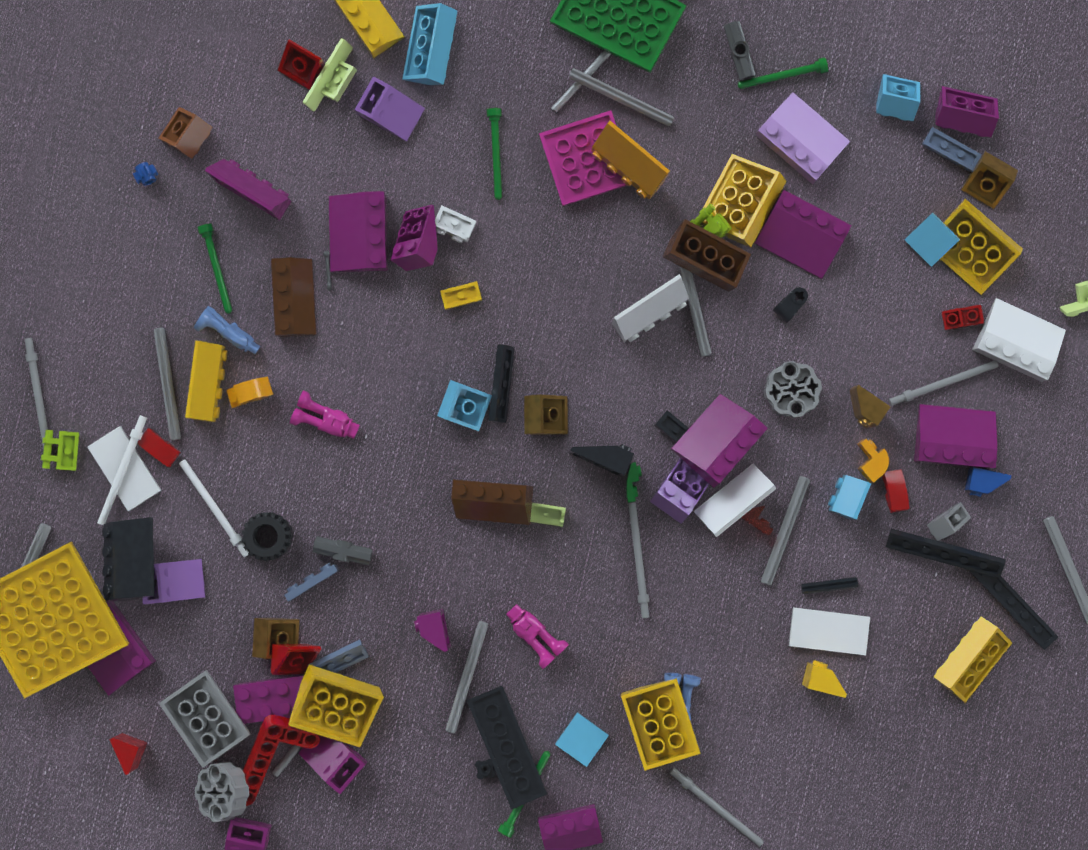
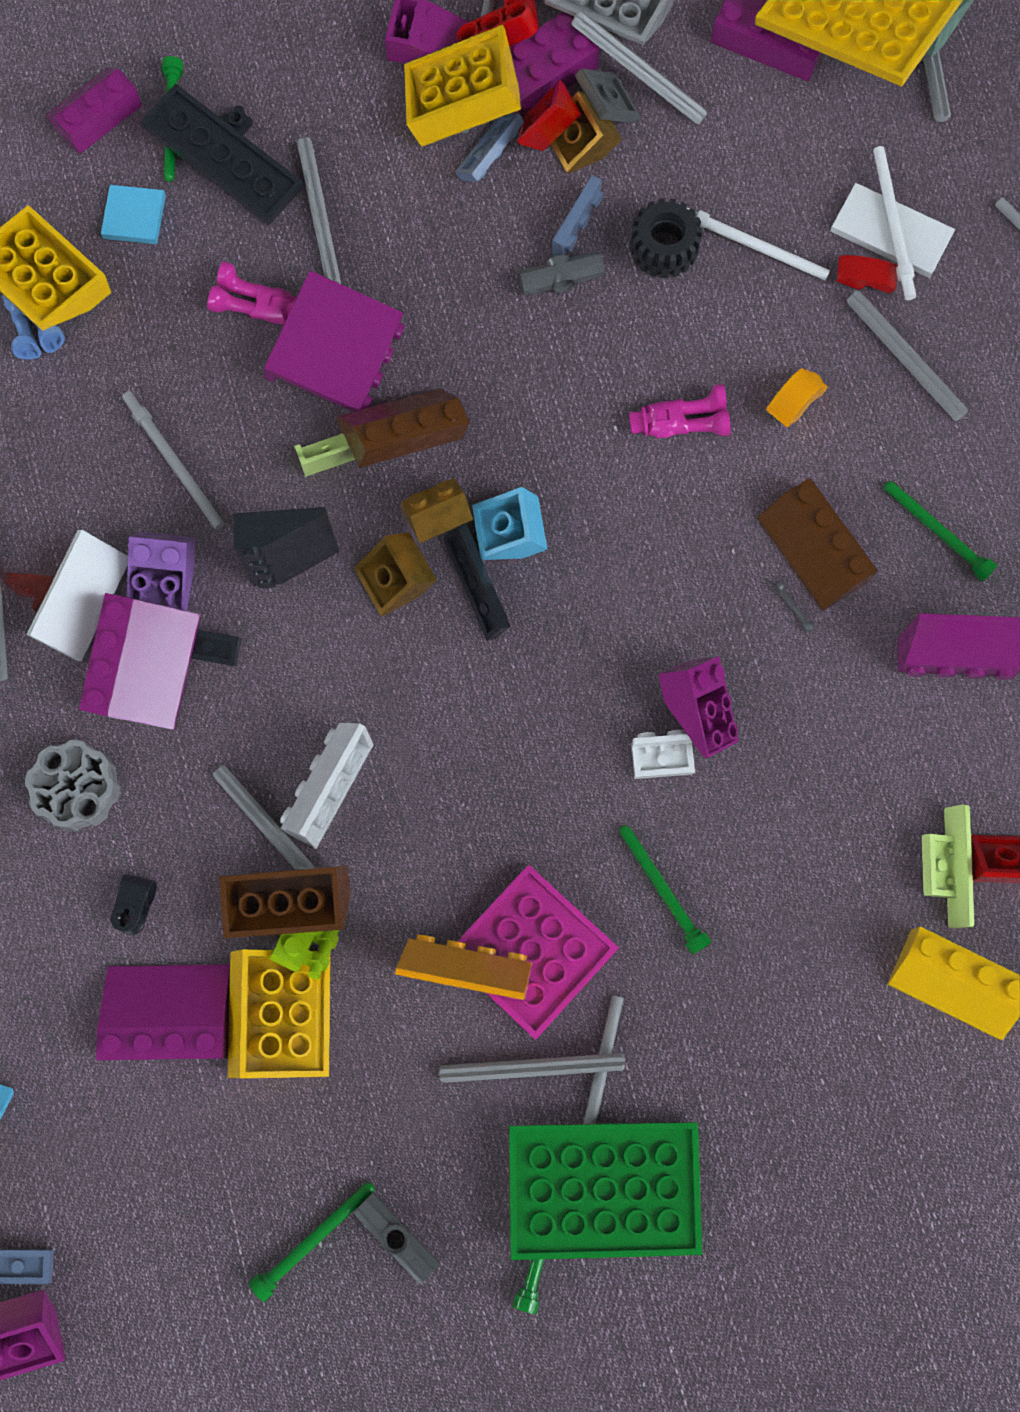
camera: 155 degrees right, 10 degrees down
lime plate [41,430,79,471] -> none
black slope [102,517,154,601] -> none
medium lavender slope [142,559,206,604] -> none
yellow slope [185,340,227,422] -> none
medium blue piece [193,306,260,354] -> none
magenta slope [329,191,388,272] -> none
medium lavender slope [355,76,425,142] -> none
medium azure slope [402,3,457,85] -> none
magenta slope [414,609,451,652] -> none
yellow plate [440,281,482,310] -> none
green slope [626,462,642,503] -> none
lavender slope [756,92,850,184] -> none
medium azure slope [876,74,920,121] -> none
none -> magenta panel [264,270,405,412]
none -> pearl gold slope [401,478,473,543]
none -> light grey axle [571,11,707,124]
none -> dark grey tile [575,69,640,123]

